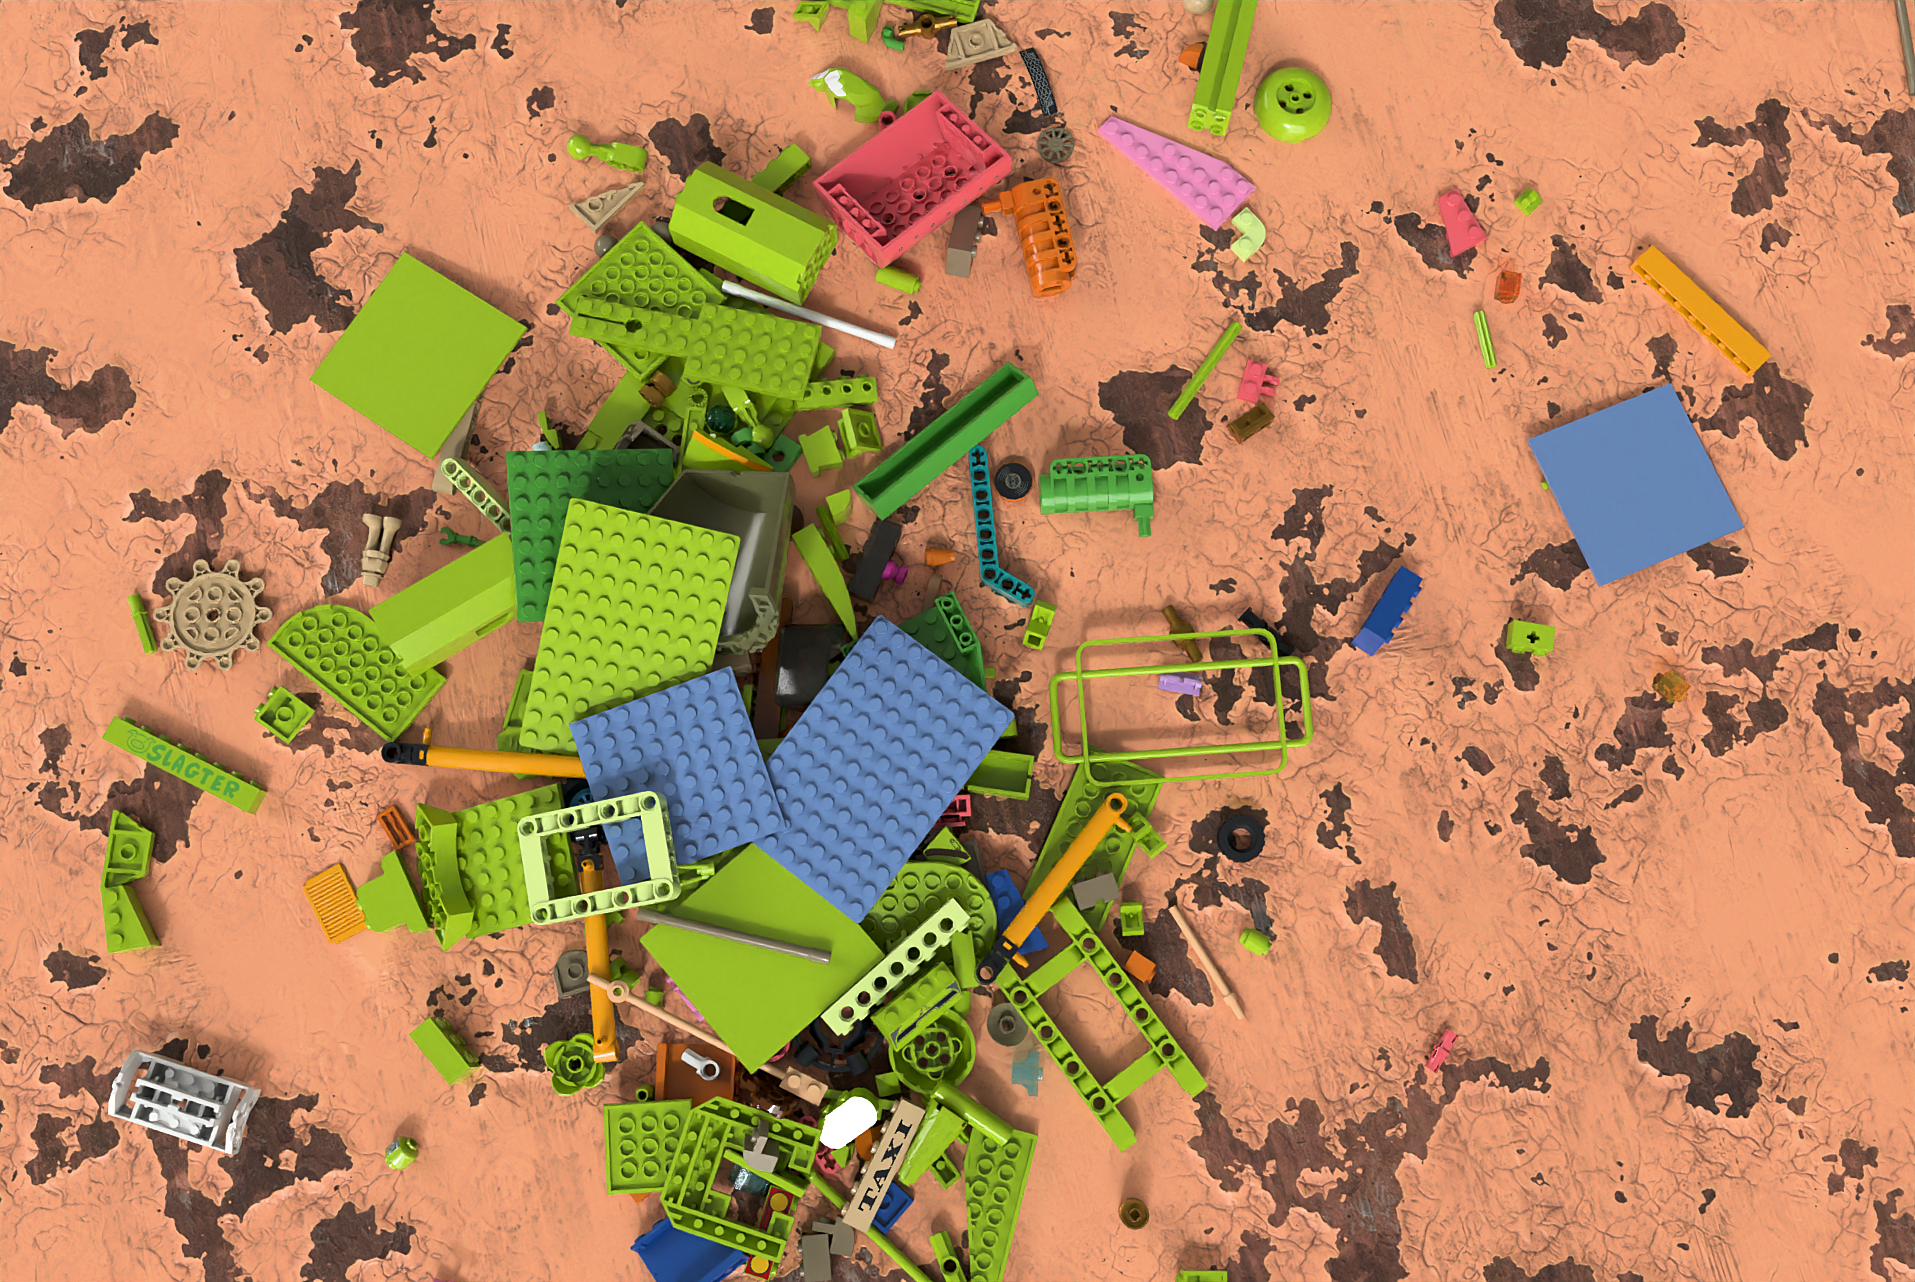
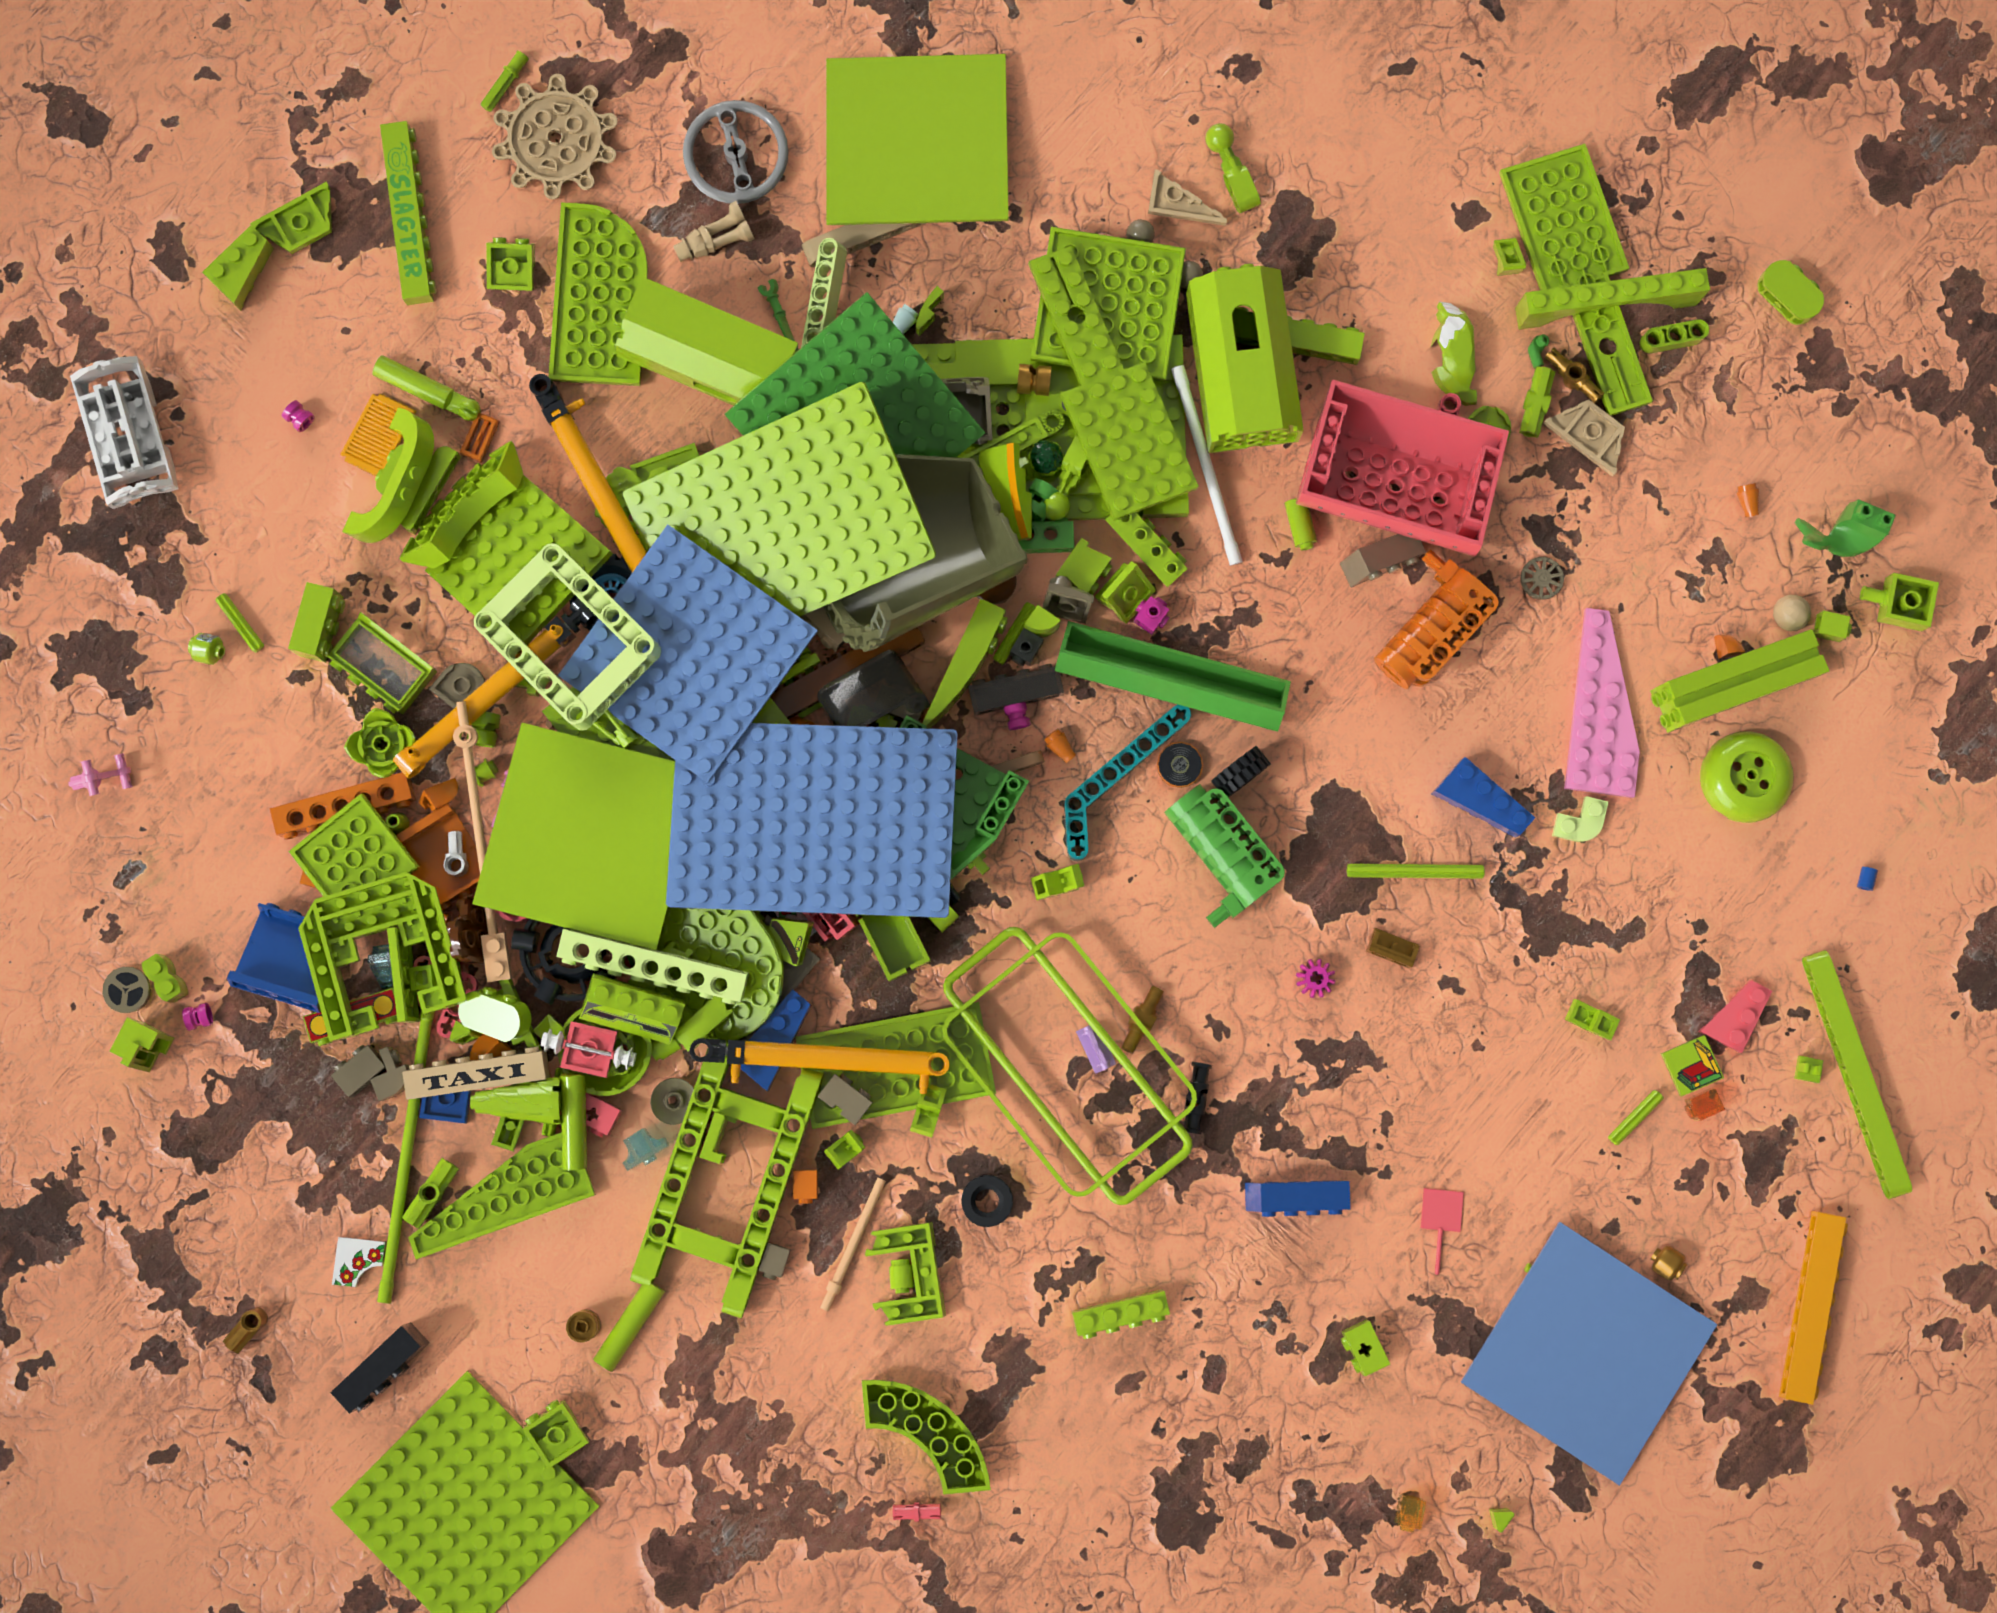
camera: 50 degrees right, 5 degrees up
dark tan piece [637,906,832,965] -> none
dark tan brick [743,1120,780,1173] -> none
black sticker [1019,47,1058,116] -> none
coral hinge [1237,359,1280,404] -> none
none -> lime axle [215,593,264,653]
none -> orange brick [269,772,416,840]
none -> dark pink wheel [282,400,315,432]
none -> window [326,612,437,714]
none -> lime arch [342,407,434,543]
none -> lime piece [372,355,481,421]
none -> orange brick [419,778,458,811]
none -> coral plate [541,1021,637,1078]
none -> coral brick [586,1093,623,1137]
none -> lime brick [593,1282,666,1372]
none -> light grey piece [683,100,788,204]
none -> lime piece [699,1112,737,1164]
none -> dark tan brick [758,1242,791,1280]
none -> lime brick [862,1380,991,1495]
none -> lime wedge [865,1222,946,1326]
none -> pearl dark grey brick [1010,628,1044,666]
none -> dark tan slope [1042,576,1094,624]
none -> lime brick [1072,1289,1170,1339]
none -> dark pink brick [1134,596,1170,635]
none -> black tyre [1211,746,1271,798]
none -> dark pink gear [1296,959,1336,998]
none -> coral piece [1421,1188,1464,1275]
none -> blue wedge [1431,757,1535,838]
none -> lime slope [1489,1508,1515,1533]
none -> lime piece [1519,367,1556,438]
none -> lime slope [1565,999,1620,1041]
none -> pearl gold head [1651,1245,1688,1281]
none -> tile [1661,1035,1724,1096]
none -> lime beam [1802,950,1912,1200]
none -> blue hinge [1857,867,1878,891]

